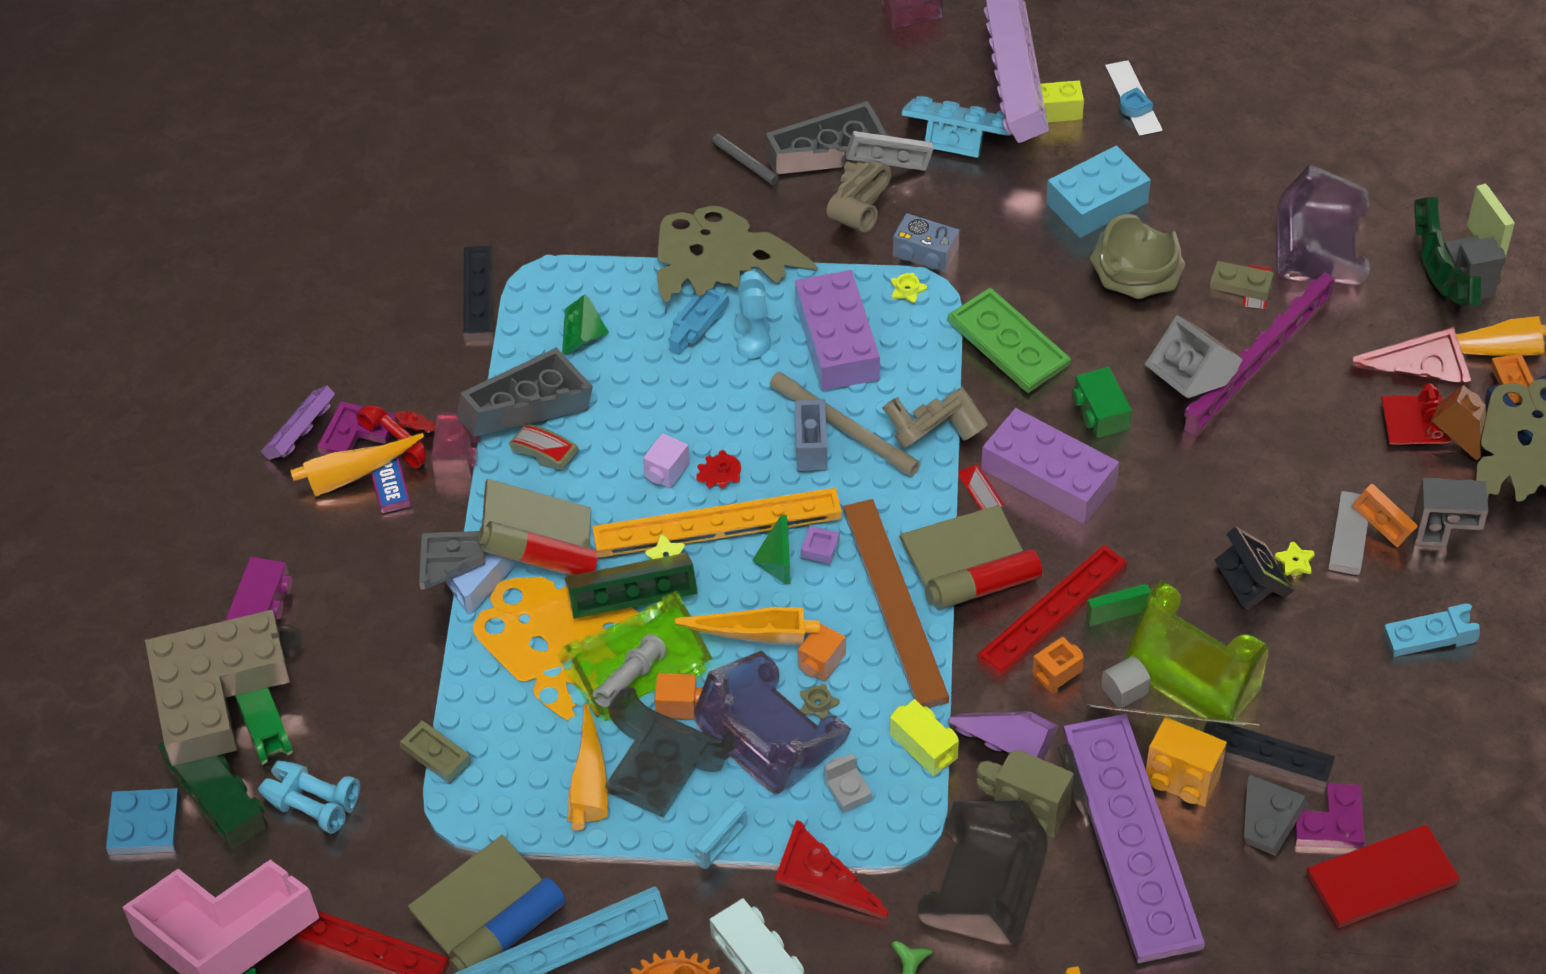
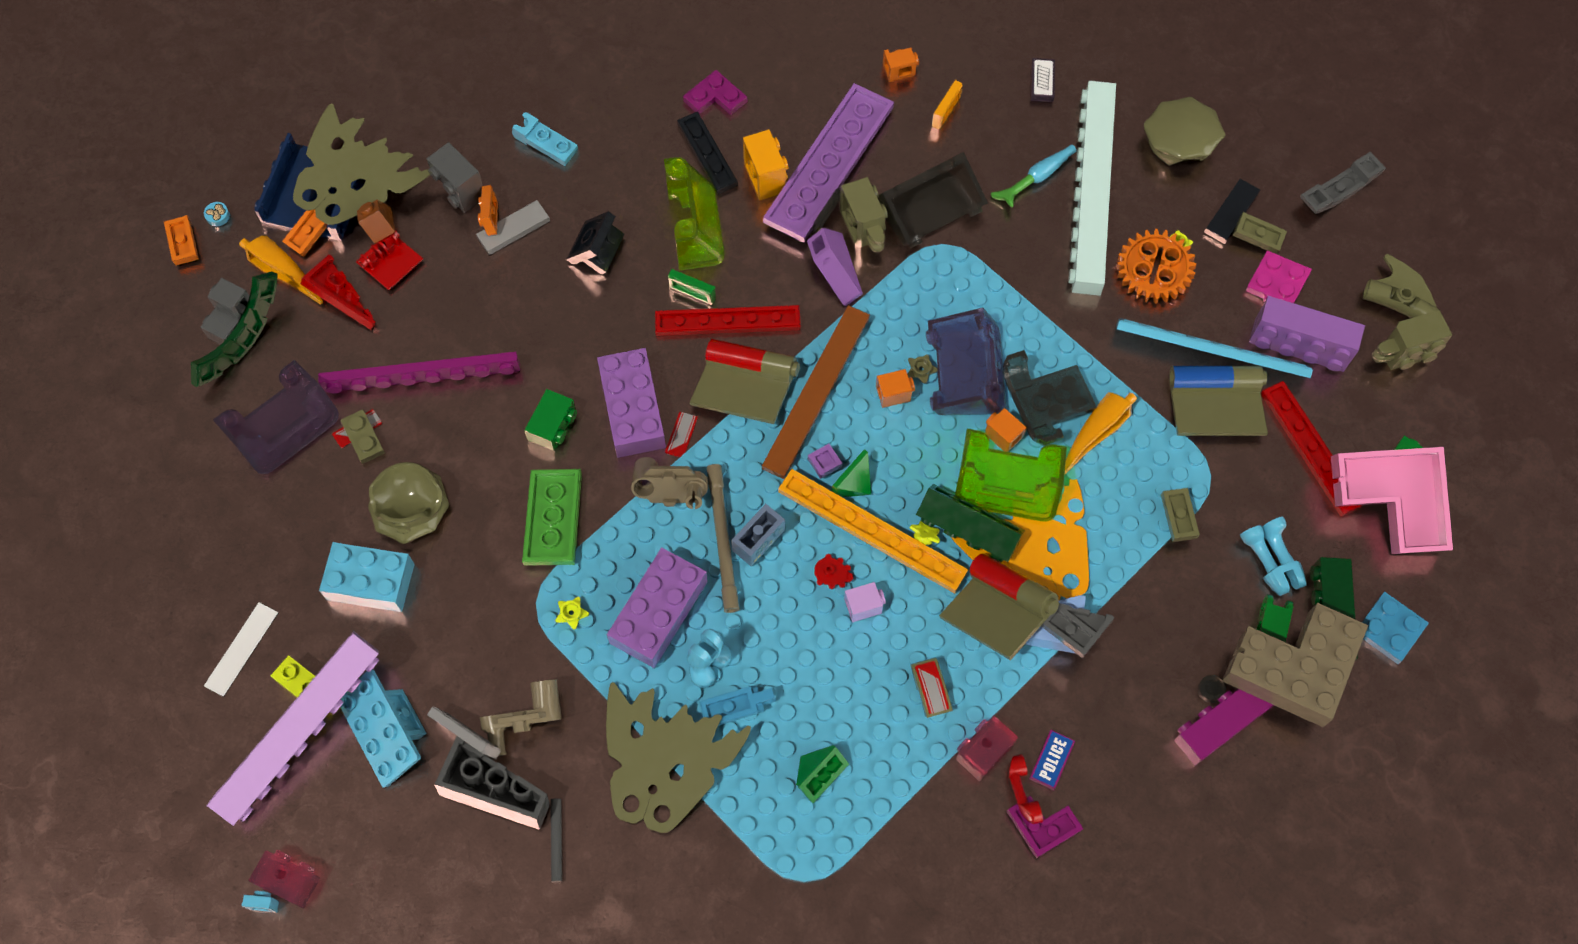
camera: 140 degrees left, 15 degrees up
medium lavender plate [261,385,335,460] -> none
light orange piece [291,433,424,497] -> none
red piece [395,410,439,433] -> none
dark grey wedge [456,347,593,436] -> none
black tile [463,246,494,341] -> none
light grey pin [593,634,667,707] -> none
light orange piece [674,607,820,646] -> none
medium azure tile [695,800,747,869] -> none
red wing [774,820,889,920] -> none
light grey bracket [824,754,872,813] -> none
neon yellow brick [890,699,959,777] -> none
sand blue brick [893,213,959,273] -> none
orange brick [1032,636,1084,695] -> none
sticker [1087,704,1259,725] -> none
light grey piece [1101,656,1151,708] -> none
dark azure tile [1120,87,1153,117] -> none
light grey slope [1145,315,1243,398] -> none
dark grey wing [1244,775,1308,856] -> none
neon yellow plate [1274,542,1315,576] -> none
red tile [1306,824,1460,928] -> none
yellowish green tile [1467,183,1515,256] -> none

